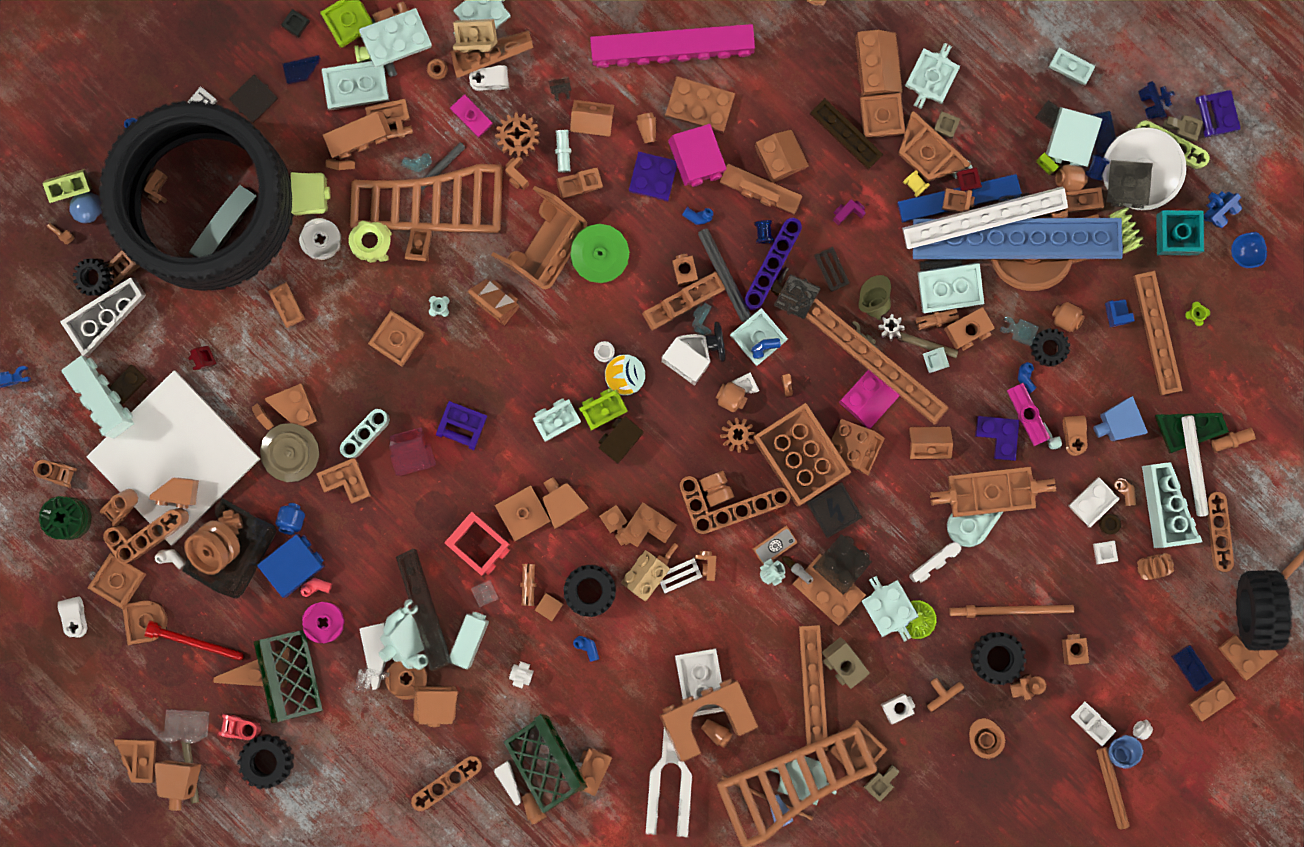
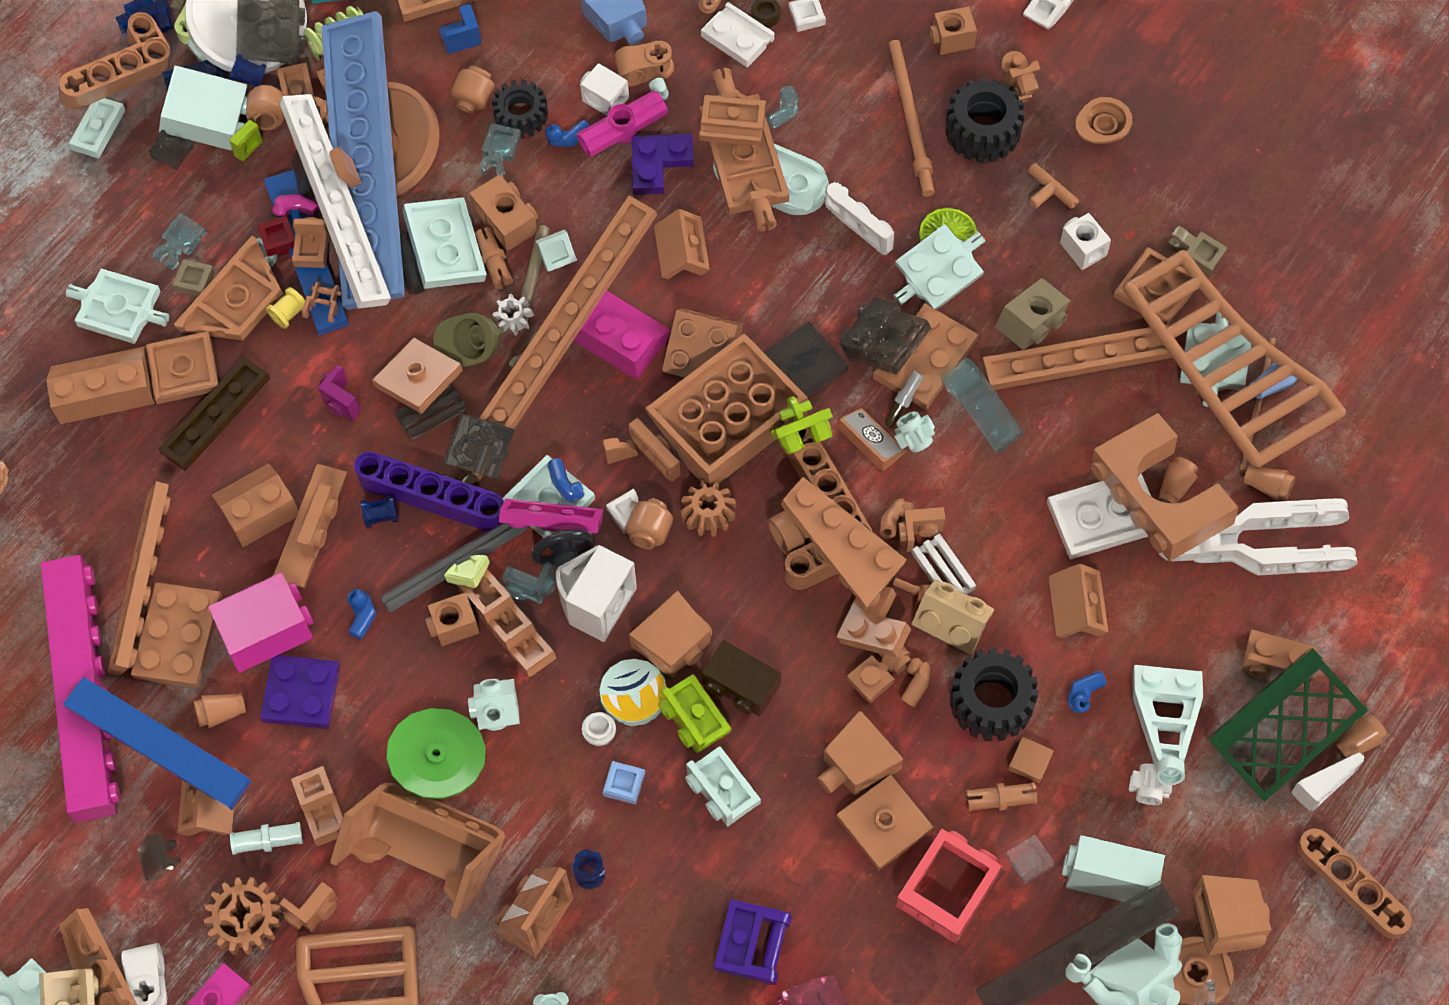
camera: 95 degrees left, 20 degrees down
none -> nougat beam [59,12,170,110]
none -> blue tile [63,677,251,810]
none -> nougat plate [107,481,171,677]
none -> clear light blue plate [152,212,207,271]
none -> dark pink arm [272,194,320,218]
none -> nougat piece [302,281,342,323]
none -> nougat tile [329,146,362,188]
none -> plate [372,338,463,414]
none -> yellowish green tile [444,555,490,588]
none -> light aqua brick [468,679,520,731]
none -> dark pink plate [499,498,603,533]
none -> clear blue bush [572,849,605,889]
none -> white brick [580,63,629,116]
none -> light blue tile [602,761,645,805]
none -> nougat plate [629,418,680,482]
none -> nougat torso [629,591,713,678]
none -> nougat plate [699,95,766,147]
none -> clear light blue arm [767,86,800,129]
none -> lime hips [769,396,833,455]
none -> nougat wing [781,477,907,612]
none -> nougat arm [880,499,914,539]
none -> nougat arm [900,658,931,707]
none -> clear light blue plate [941,357,1024,453]
none -> nougat panel [1049,563,1109,638]
none -> light aqua plate [1132,665,1203,785]
none -> nougat cone [1243,465,1295,501]

